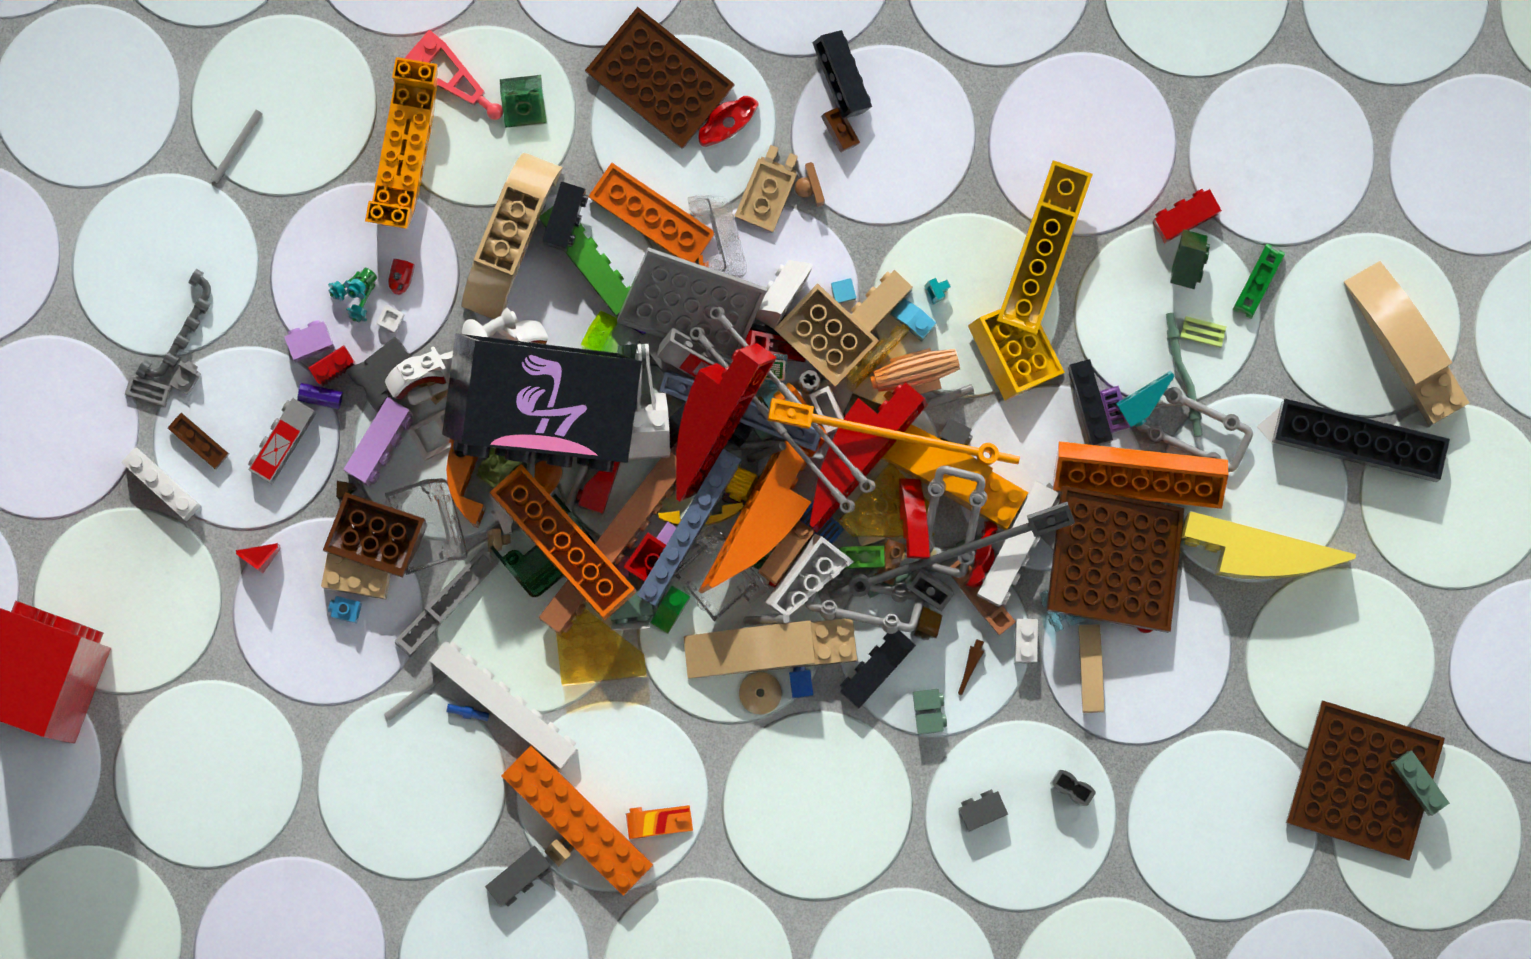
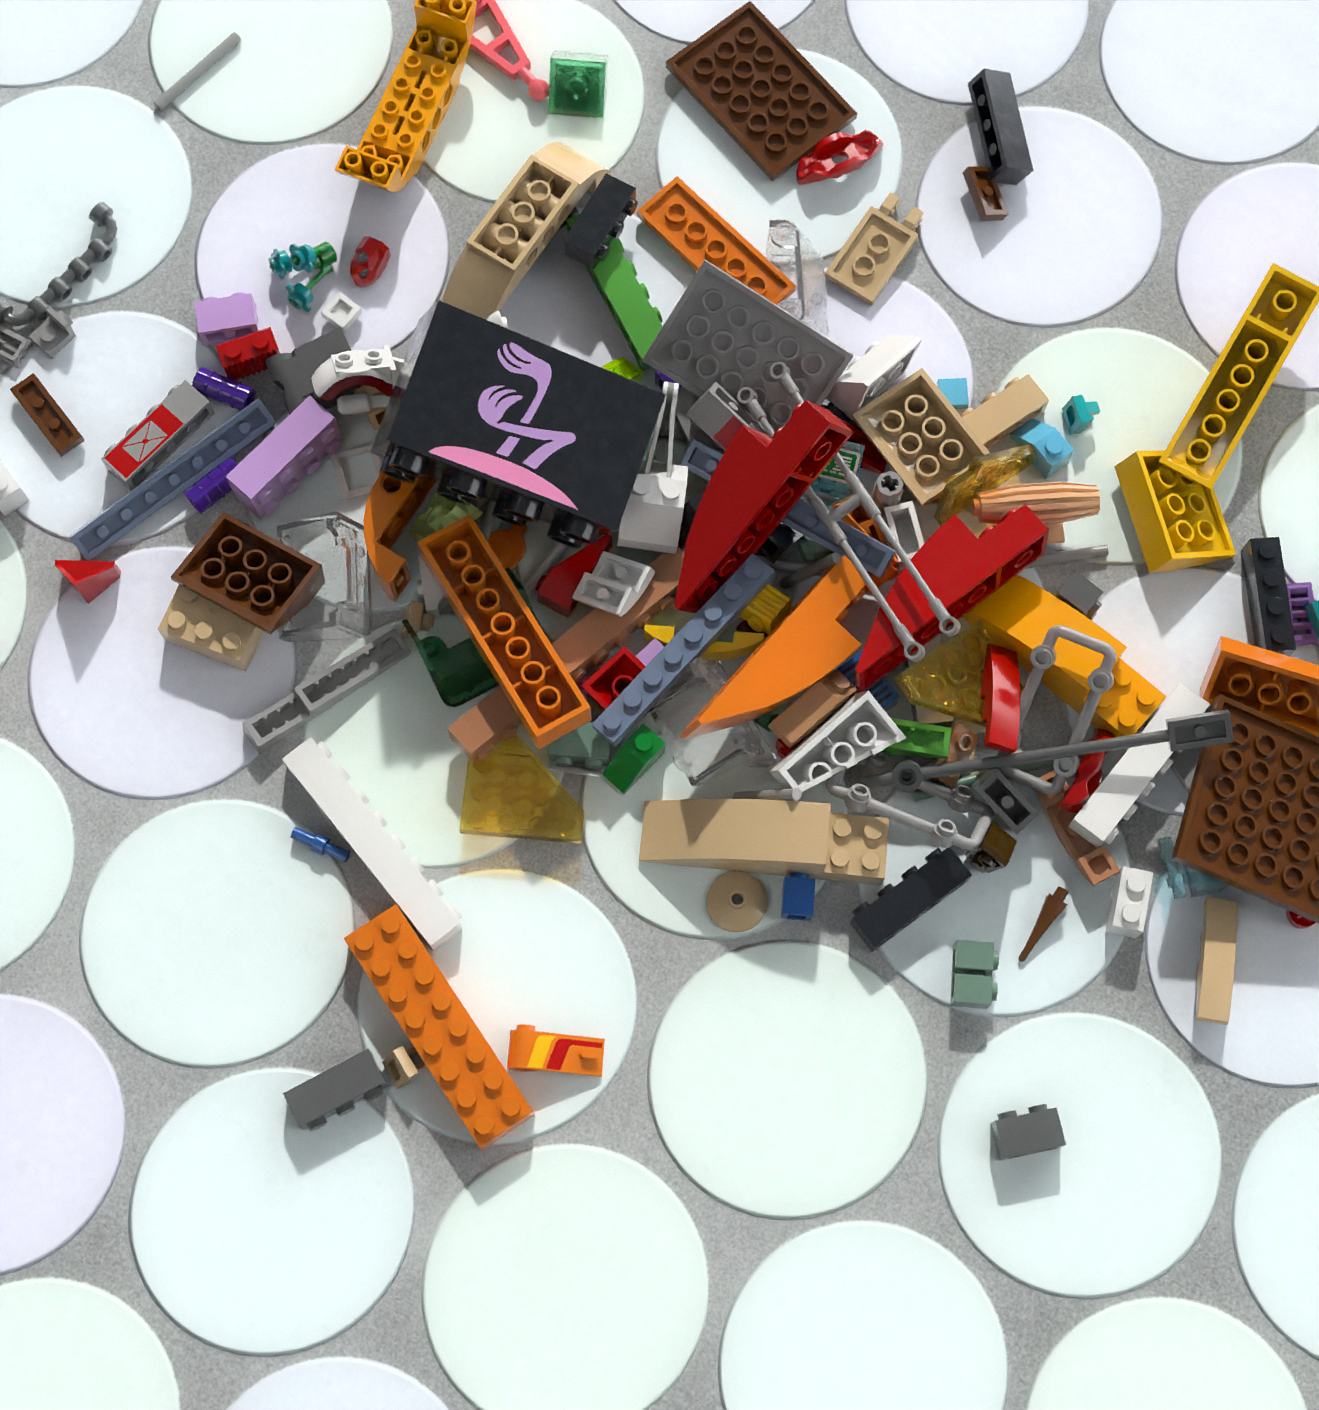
camera: 10 degrees right, 10 degrees down
dark azure brick [328,596,362,624] -> none
dark brown slope [336,480,357,501] -> none
light grey bar [384,671,447,721] -> none
light orange bar [767,398,1020,466] -> none
medium nougat tile [794,162,825,207] -> none
dark grey brick [1050,770,1096,806] -> none
none -> sand blue plate [69,399,276,561]
none -> dark purple axle [184,458,237,514]
none -> white slope [572,551,655,617]

